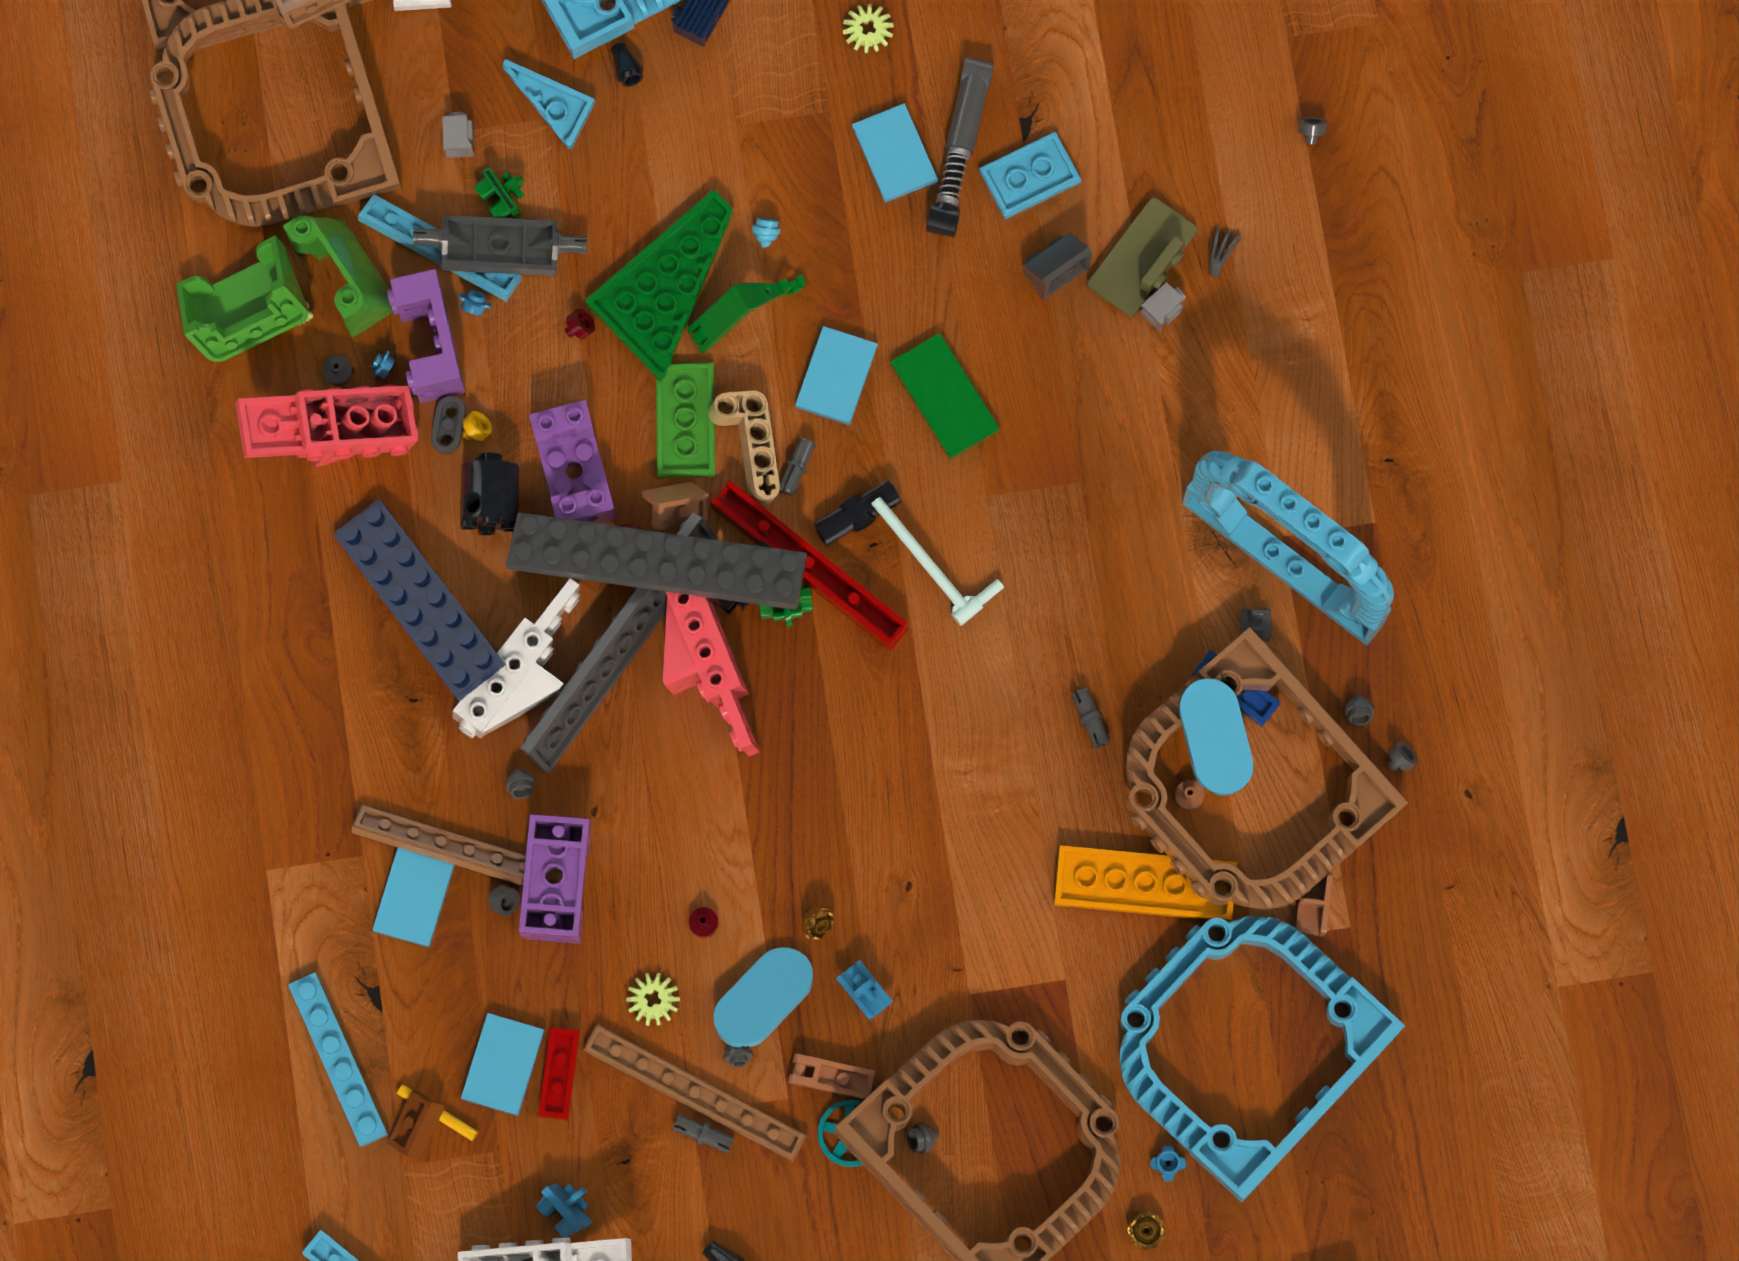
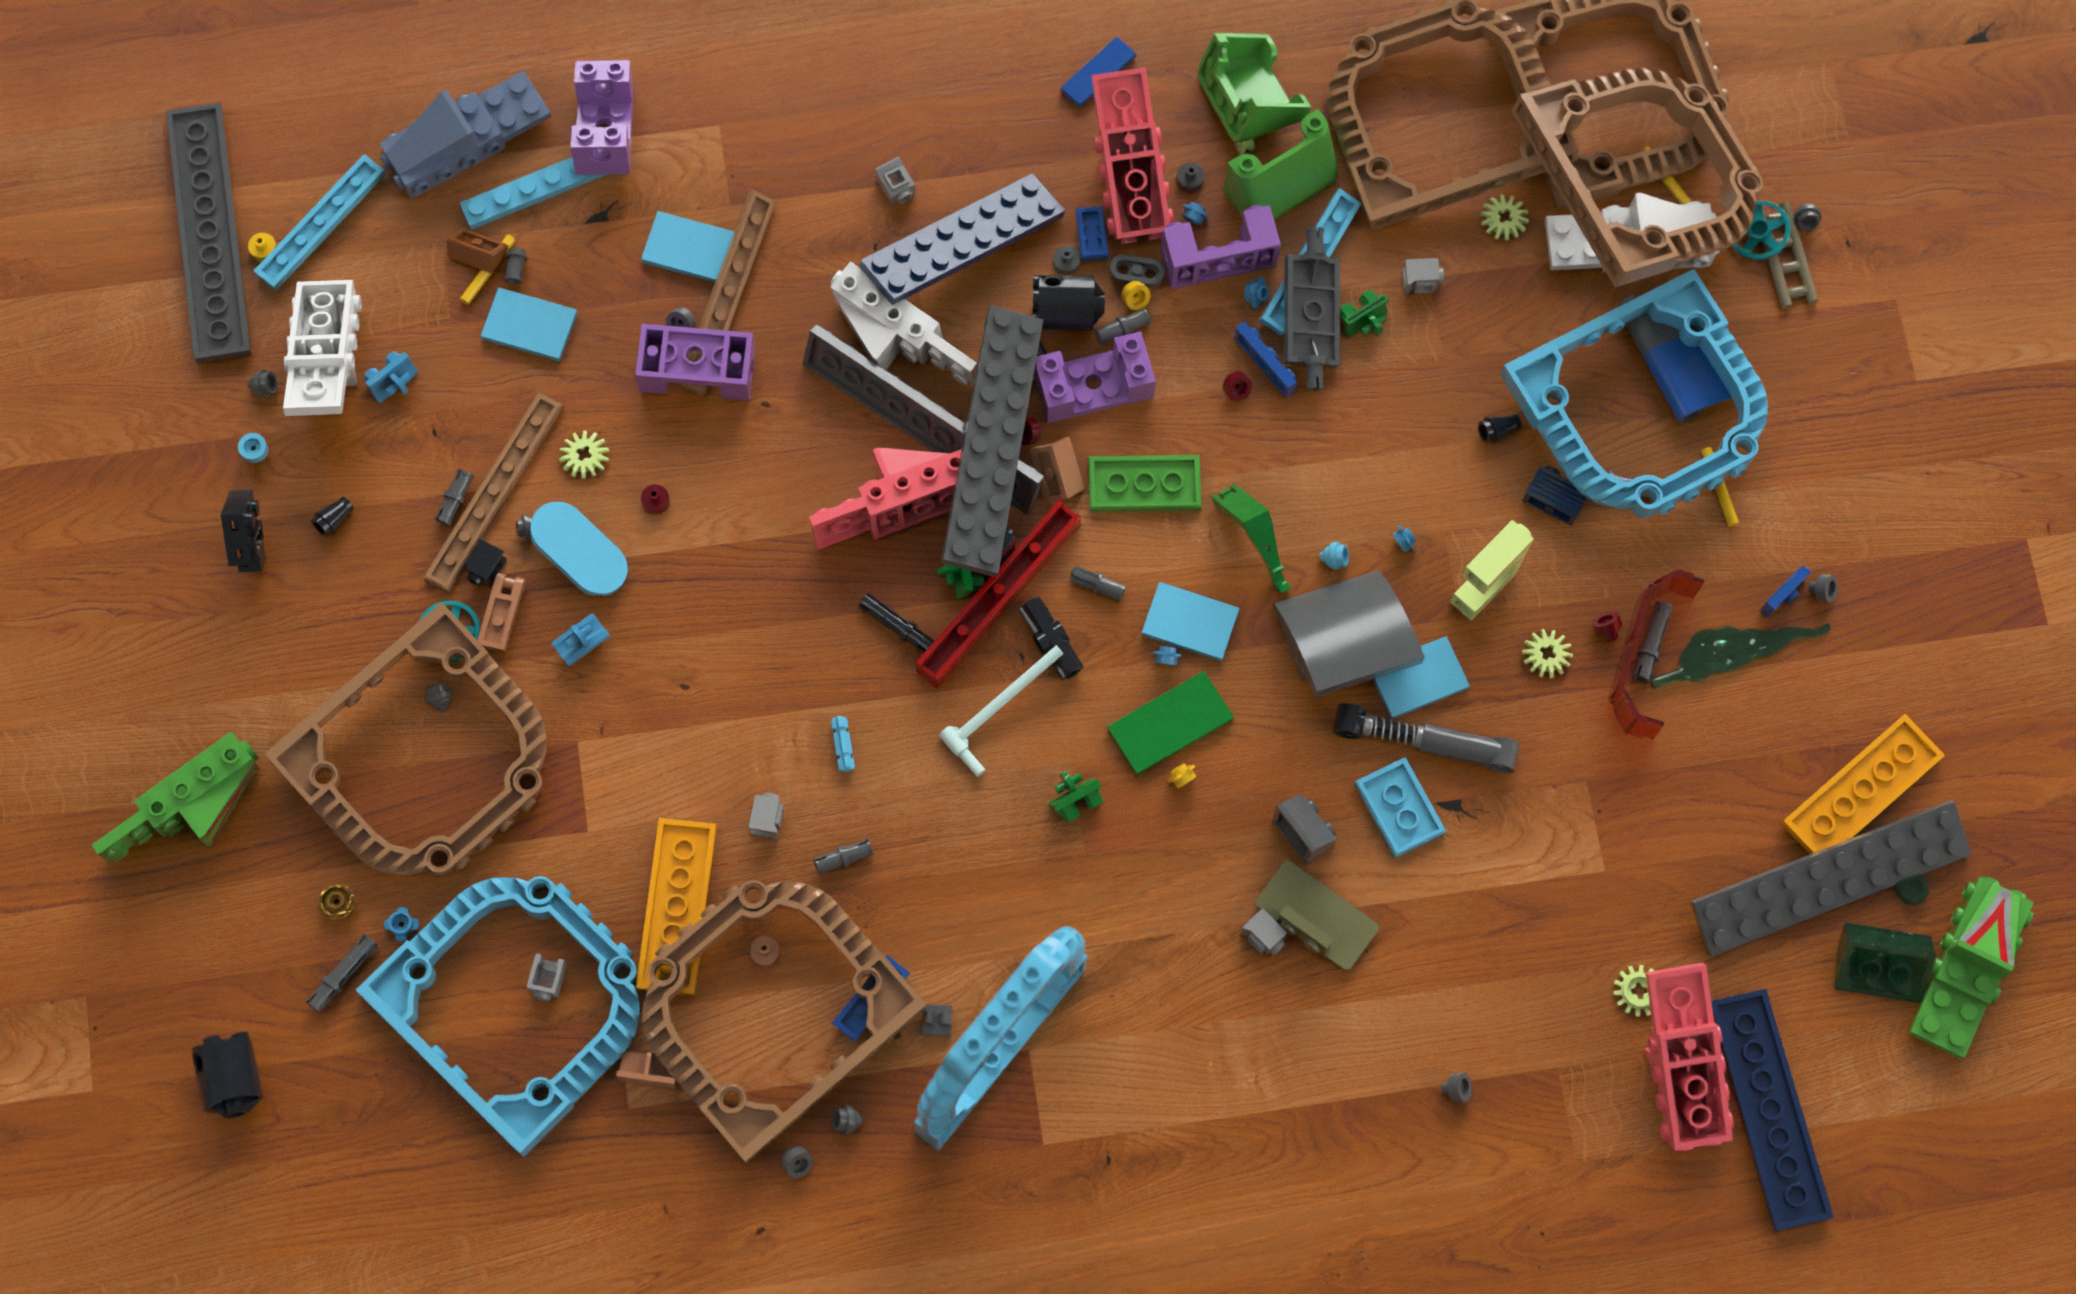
camera: 85 degrees right, 5 degrees down
medium azure wing [502,59,595,150] -> none
dark grey plate [505,768,535,799] -> none
red plate [538,1027,580,1121] -> none
green wing [585,189,734,382] -> none
tan beam [708,391,780,507] -> none
pearl gold plate [802,906,835,940] -> none
medium azure tile [1179,679,1253,796] -> none
dark grey piece [1209,227,1241,277] -> none
none -> dark grey pin [305,934,378,1013]
none -> sand blue wedge [379,71,552,199]
none -> black window [465,539,507,588]
none -> dark grey pin [504,247,528,285]
none -> light grey window [526,954,567,1002]
none -> medium lavender plate [571,60,634,175]
none -> light grey window [748,792,784,840]
none -> medium azure axle [830,716,855,772]
none -> black pin [858,593,935,654]
none -> light grey window [875,157,915,206]
none -> green hips [1048,771,1103,823]
none -> dark grey tile [1053,246,1080,275]
none -> blue tile [1060,37,1136,109]
none -> blue plate [1075,206,1108,262]
none -> dark grey pin [1094,308,1151,345]
none -> dark azure plate [1153,646,1181,665]
none -> yellow plate [1167,763,1196,788]
none -> blue plate [1234,321,1297,398]
none -> dark grey slope [1273,570,1425,698]
none -> dark azure plate [1393,524,1417,553]
none -> yellowish green arch [1450,520,1534,620]
none -> yellowish green gear [1480,195,1529,240]

